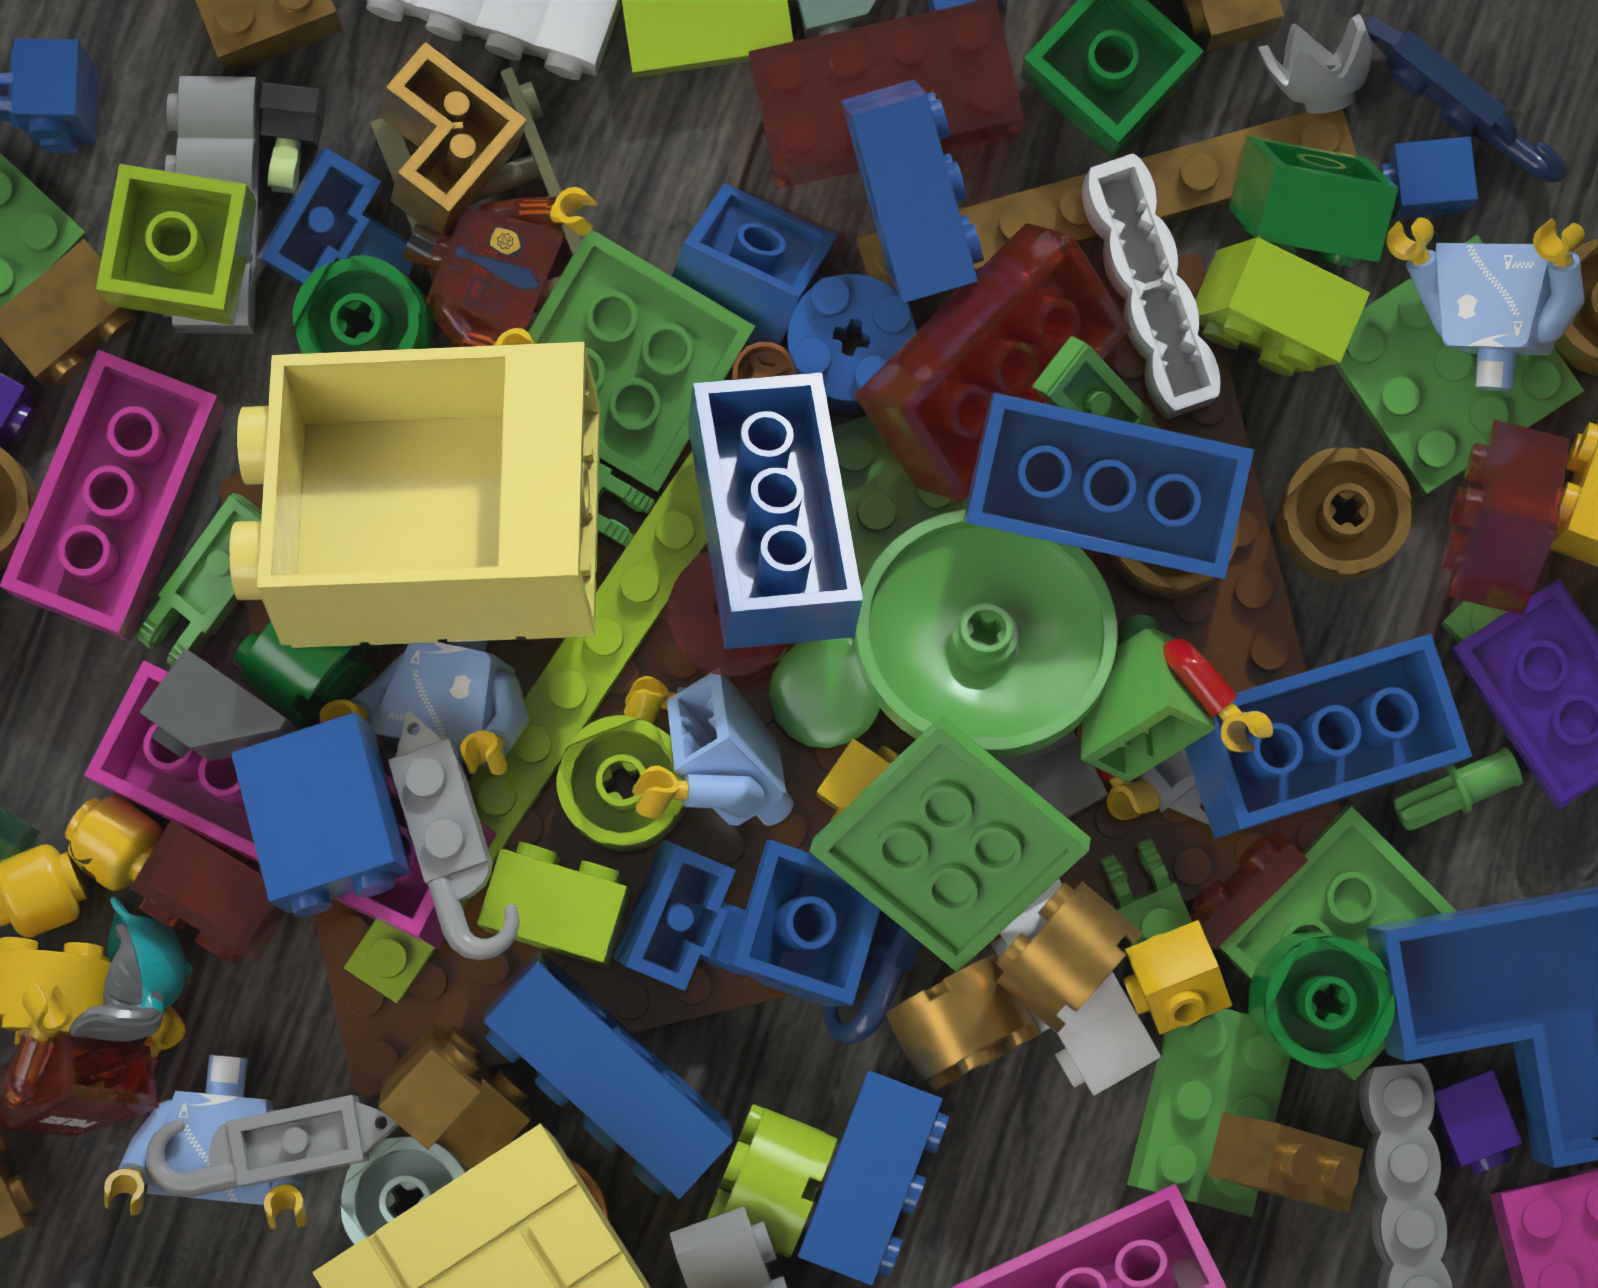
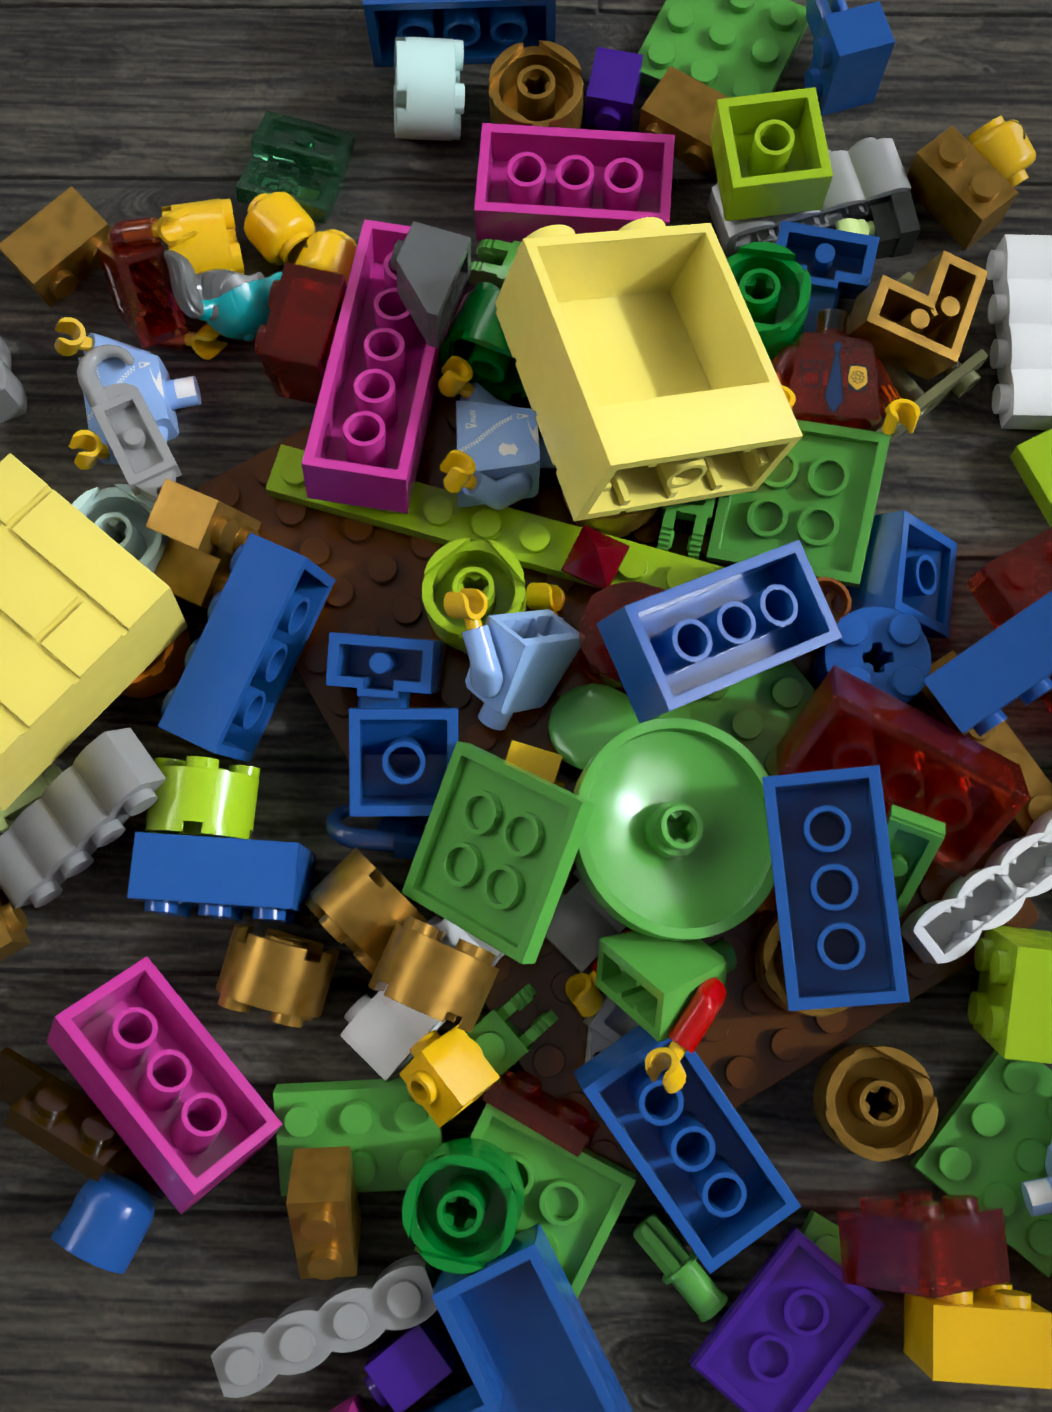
camera: 75 degrees right, 5 degrees down
blue brick [231,712,412,917] -> none
light grey plate [388,711,520,960] -> none
lime brick [477,842,632,969] -> none
none -> pearl gold brick [216,924,339,1028]
none -> dark red slope [561,525,630,592]

